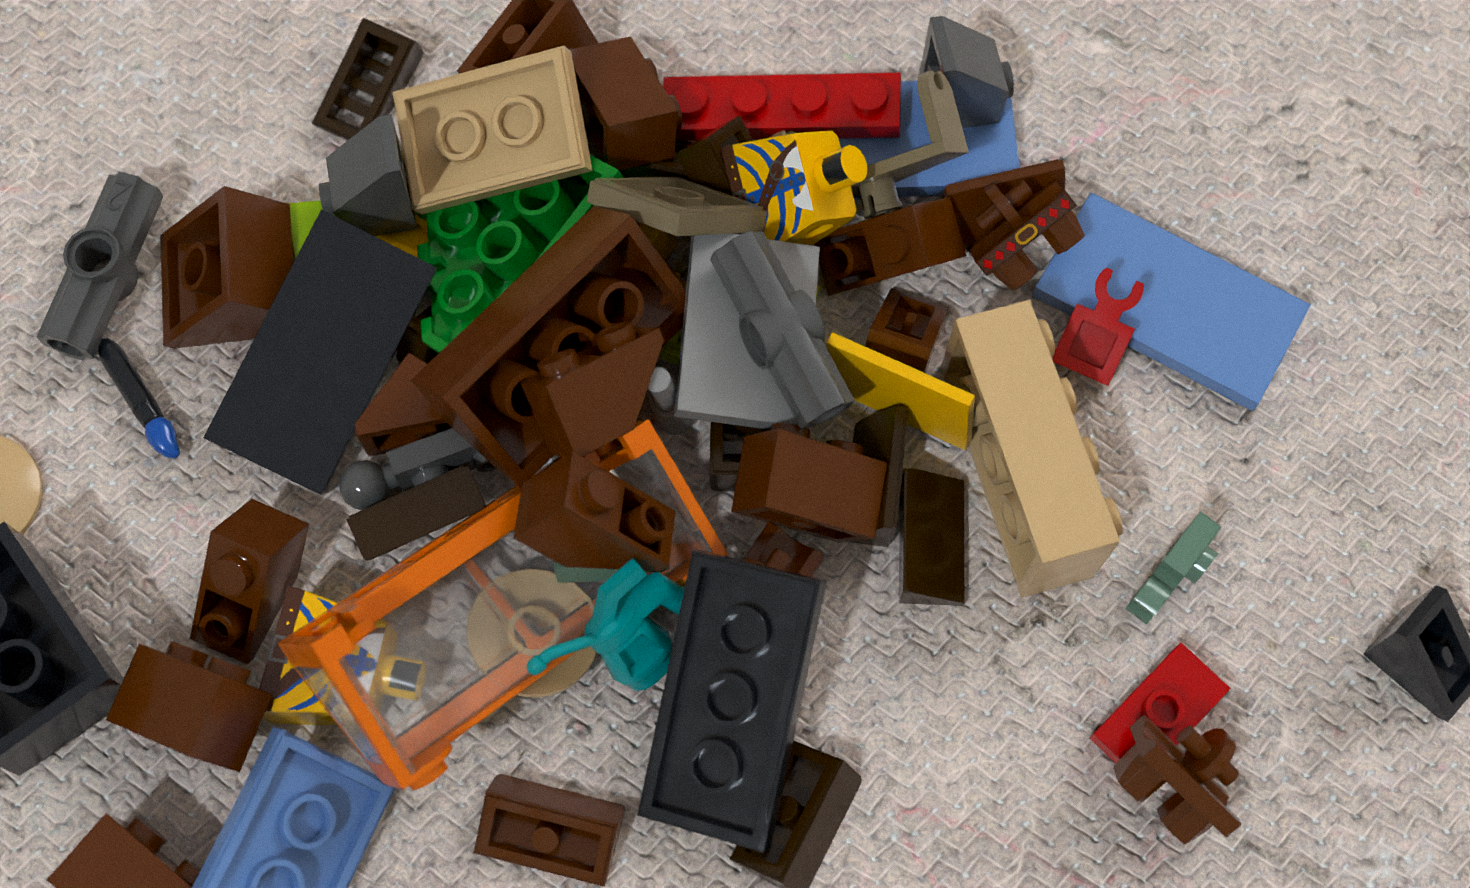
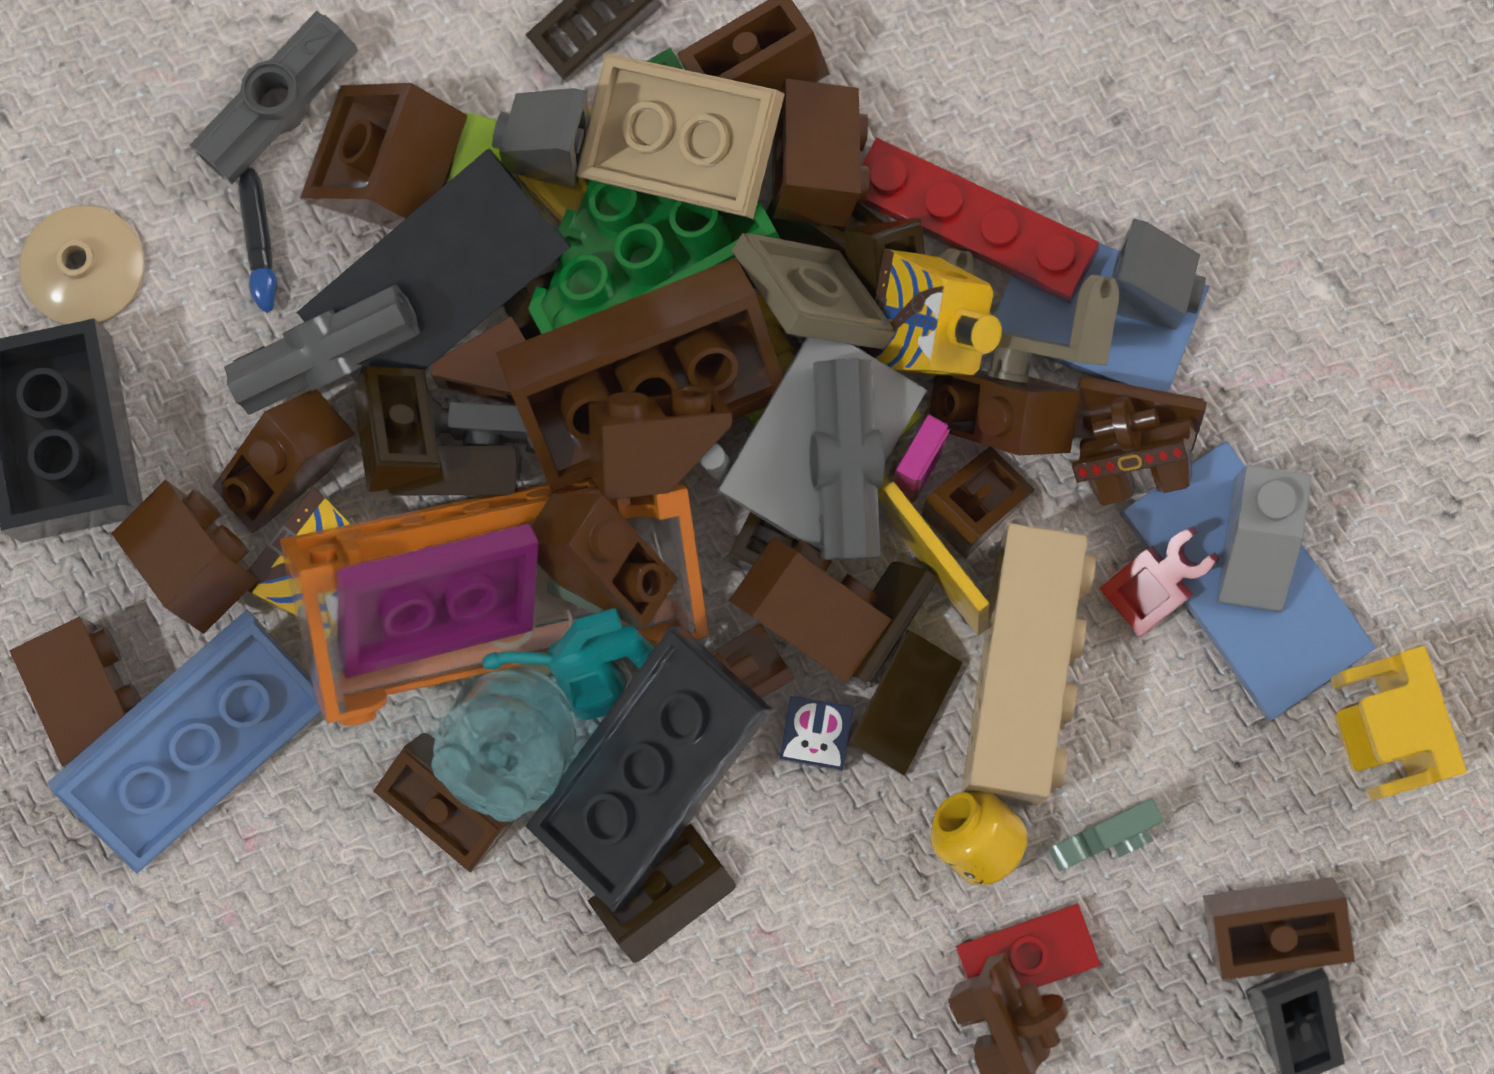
camera: 30 degrees right, 10 degrees up
none -> dark grey piece [224,284,421,415]
none -> magenta plate [337,524,538,678]
none -> dark brown slope [354,366,441,492]
none -> clear light blue brick [432,667,576,822]
none -> tile [779,696,854,772]
none -> dark pink tile [894,414,949,503]
none -> yellow head [931,791,1027,886]
none -> reddish brown brick [1203,877,1355,981]
none -> light grey slope [1217,465,1312,613]
none -> yellow panel [1331,645,1468,802]

